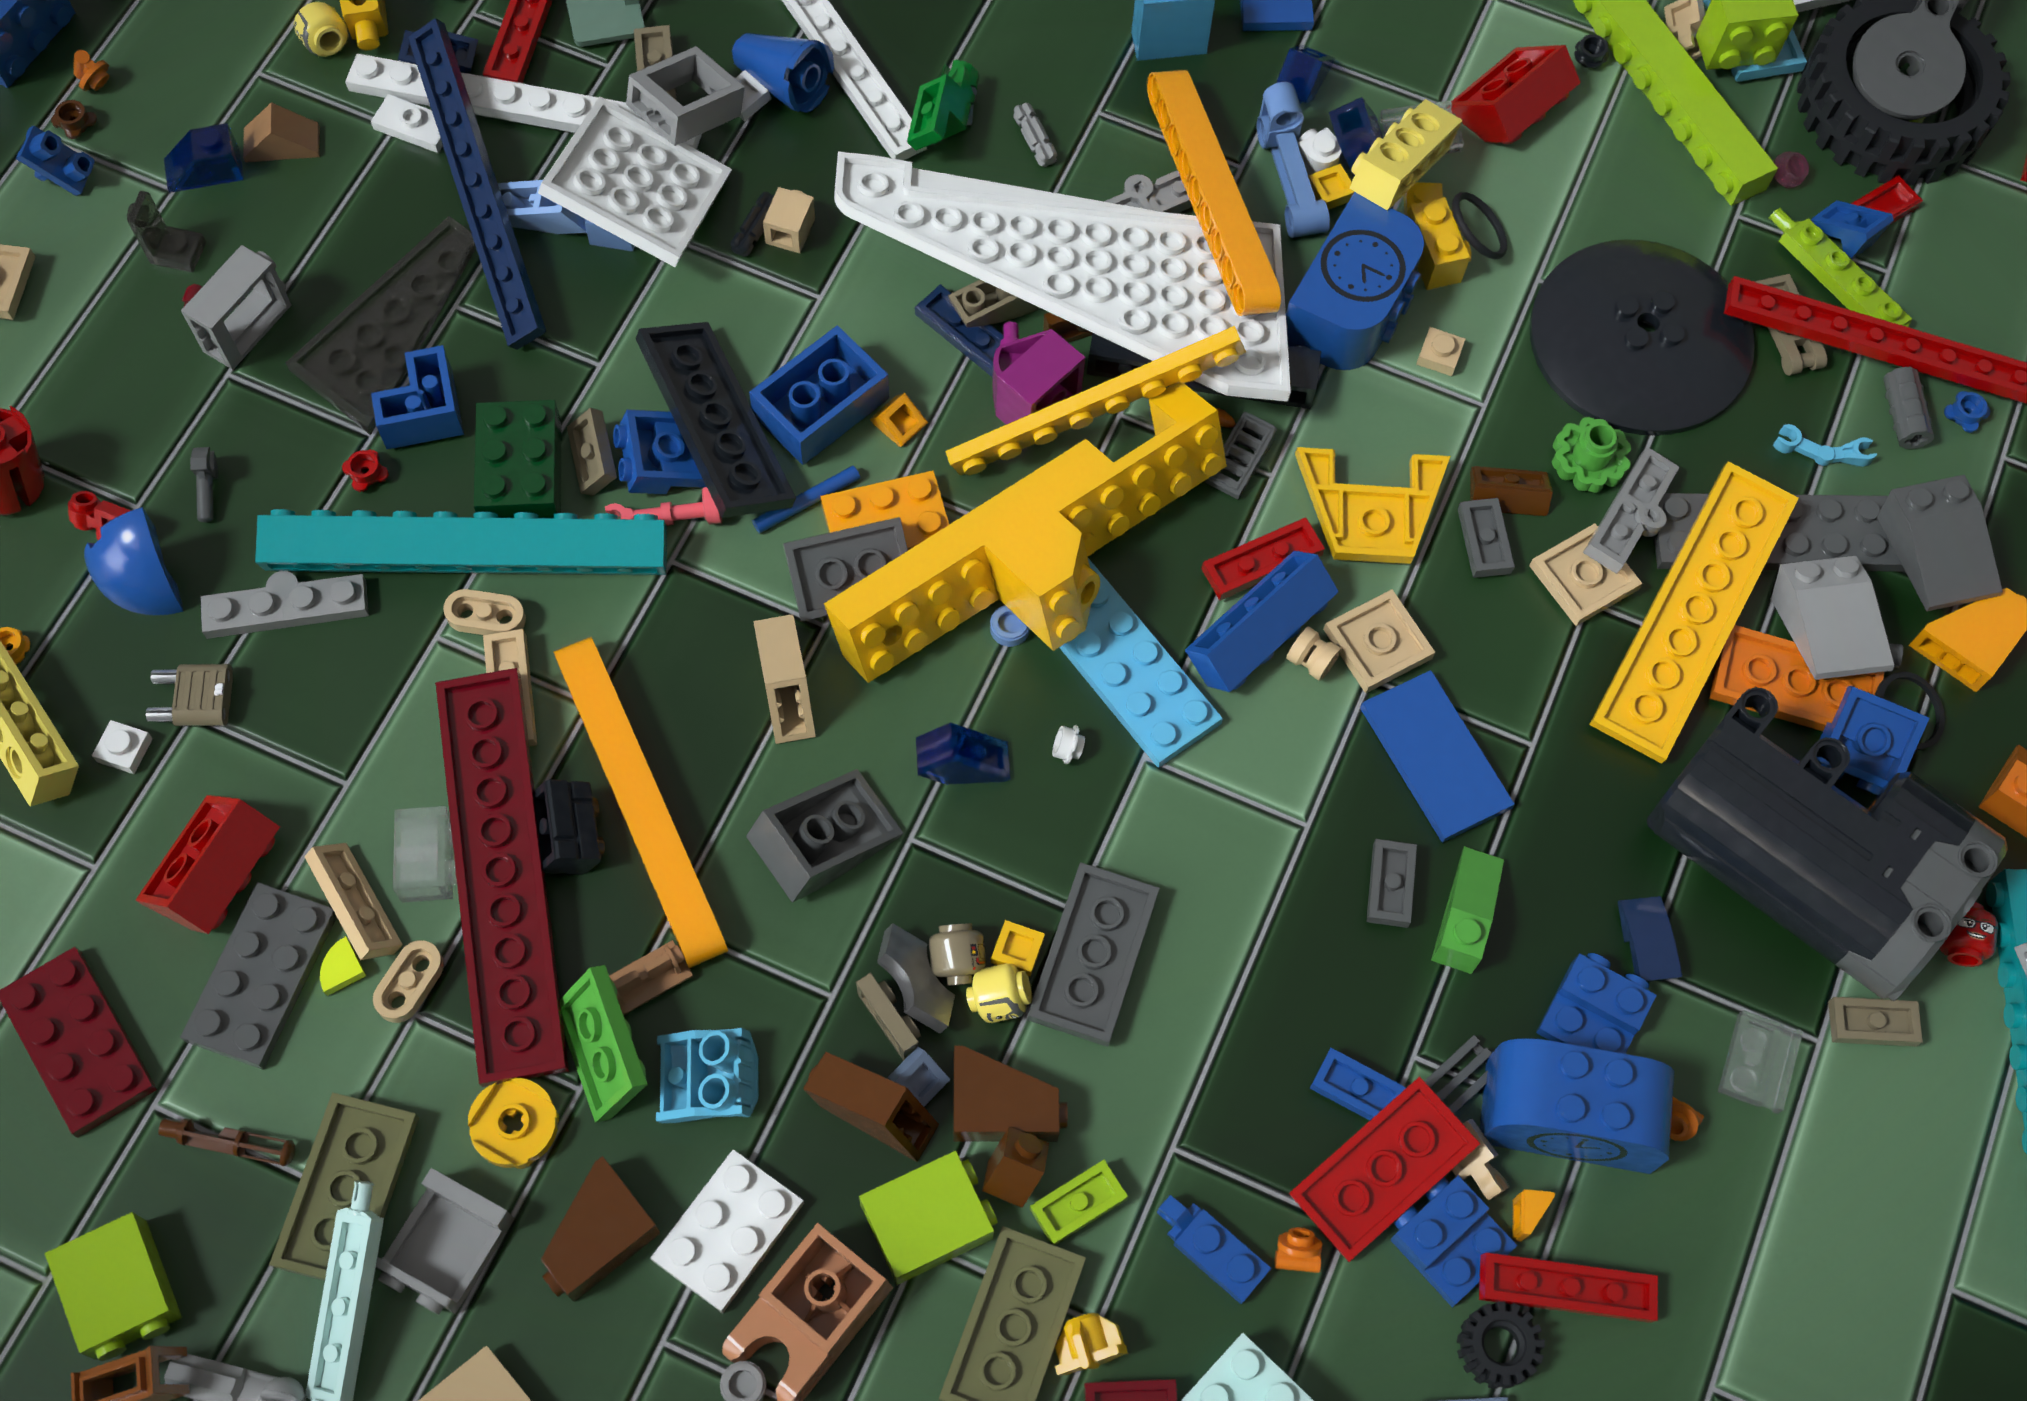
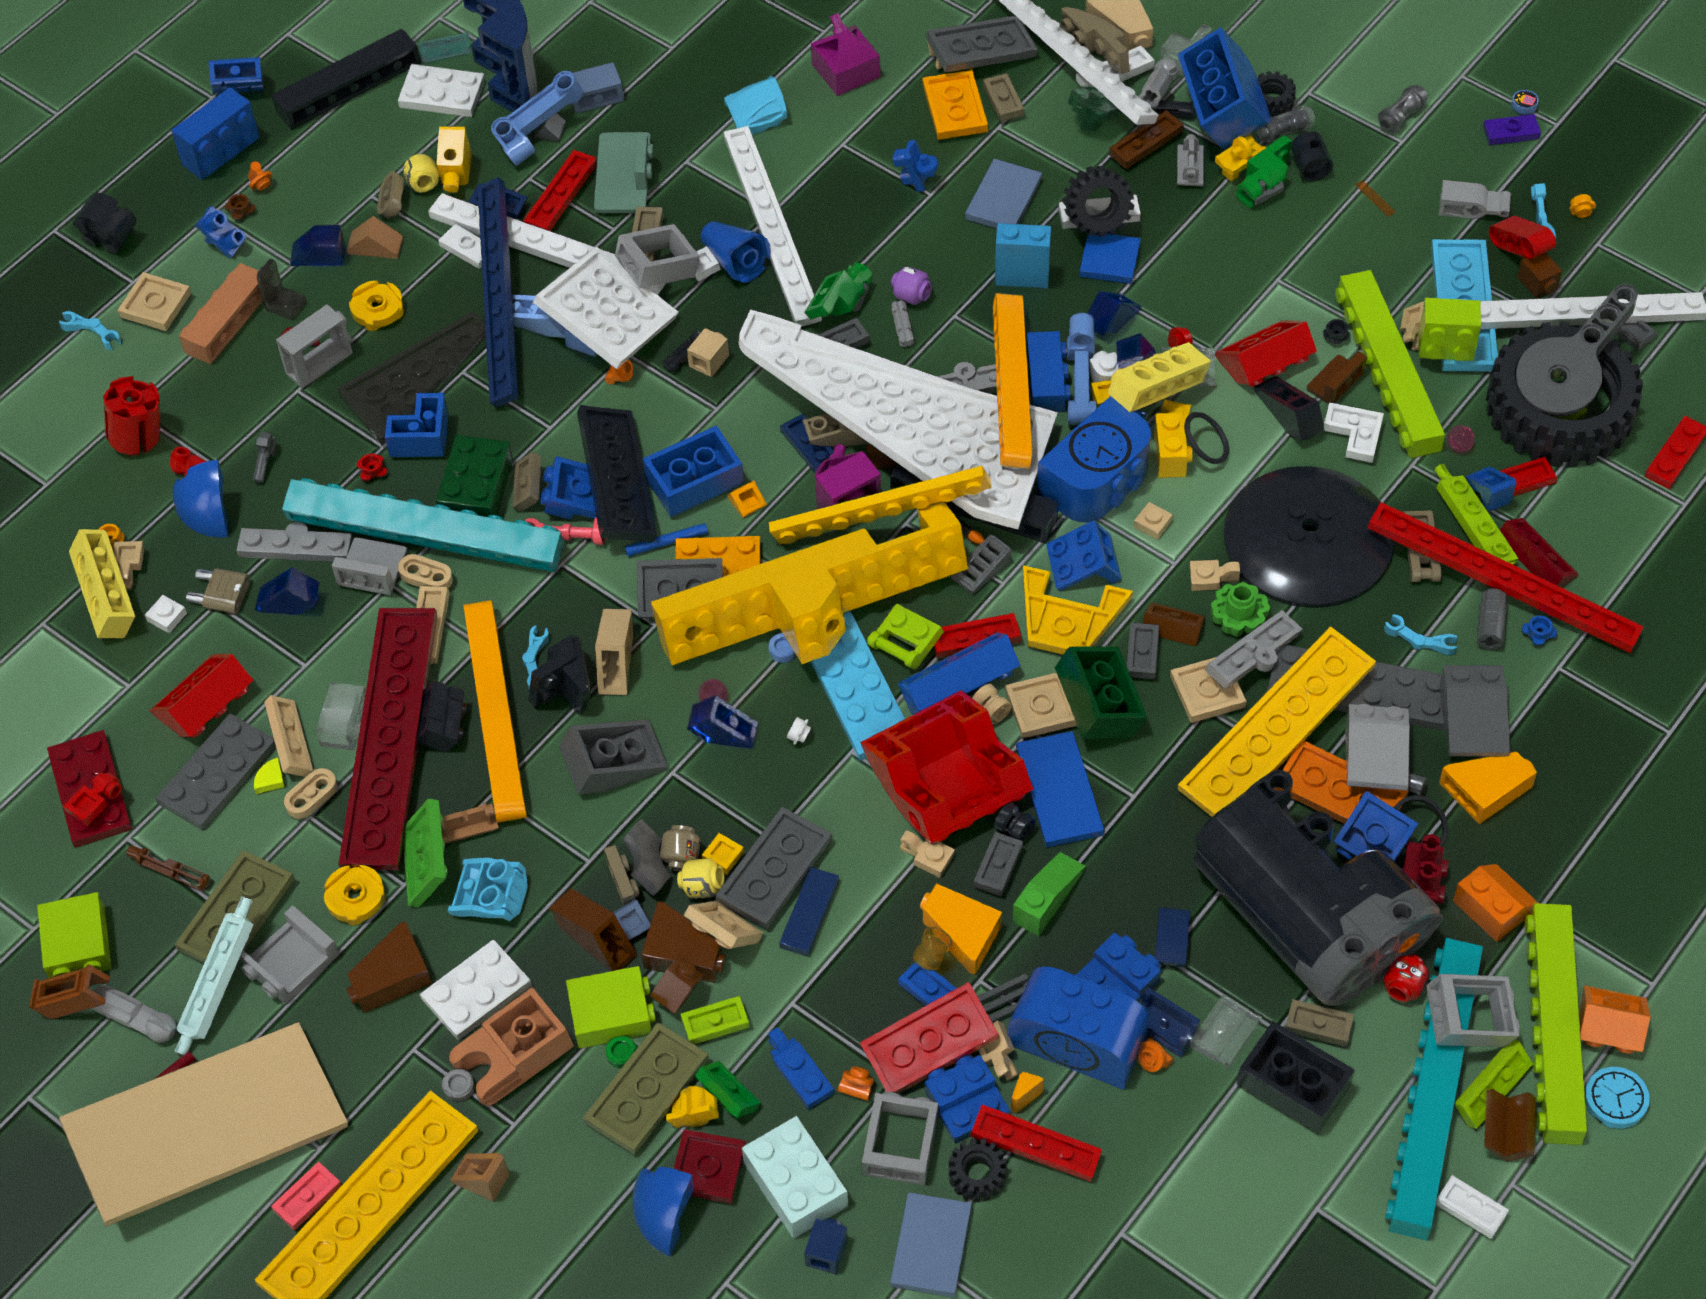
camera: 20 degrees right, 10 degrees down
none -> red plate [63,772,122,826]
none -> tan plate [113,541,145,590]
none -> nougat brick [179,263,271,364]
none -> clear blue slope [254,567,320,615]
none -> light grey bracket [332,537,408,595]
none -> yellow plate [349,281,404,331]
none -> dark tan plate [377,171,405,219]
none -> medium azure piece [522,625,550,689]
none -> black piece [528,634,591,715]
none -> orange plate [605,359,633,385]
none -> green tile [605,1036,636,1069]
none -> tan plate [684,901,764,949]
none -> green plate [695,1061,761,1118]
none -> clear pink plate [698,679,727,707]
none -> dark blue tile [779,867,839,956]
none -> dark grey plate [818,318,870,348]
none -> red slope [860,690,1033,844]
none -> light grey window [862,1092,938,1186]
none -> lime plate [867,603,944,670]
none -> medium lavender head [891,266,932,305]
none -> tan plate [900,831,955,878]
none -> clear yellow wheel [913,927,952,970]
none -> light orange slope [920,884,1002,975]
none -> black wheel [994,802,1036,841]
none -> blue brick [1027,331,1070,412]
none -> blue bracket [1046,520,1122,591]
none -> dark green brick [1054,646,1148,739]
none -> dark blue hinge [1141,987,1200,1058]
none -> red plate [1168,327,1193,348]
none -> tan plate [1190,560,1240,591]
none -> black brick [1237,1021,1355,1134]
none -> black slope [1253,376,1324,441]
none -> reddish brown panel [1306,351,1367,404]
none -> white plate [1324,403,1384,463]
none -> dark red brick [1402,834,1448,905]
none -> dark red slope [1500,518,1578,587]

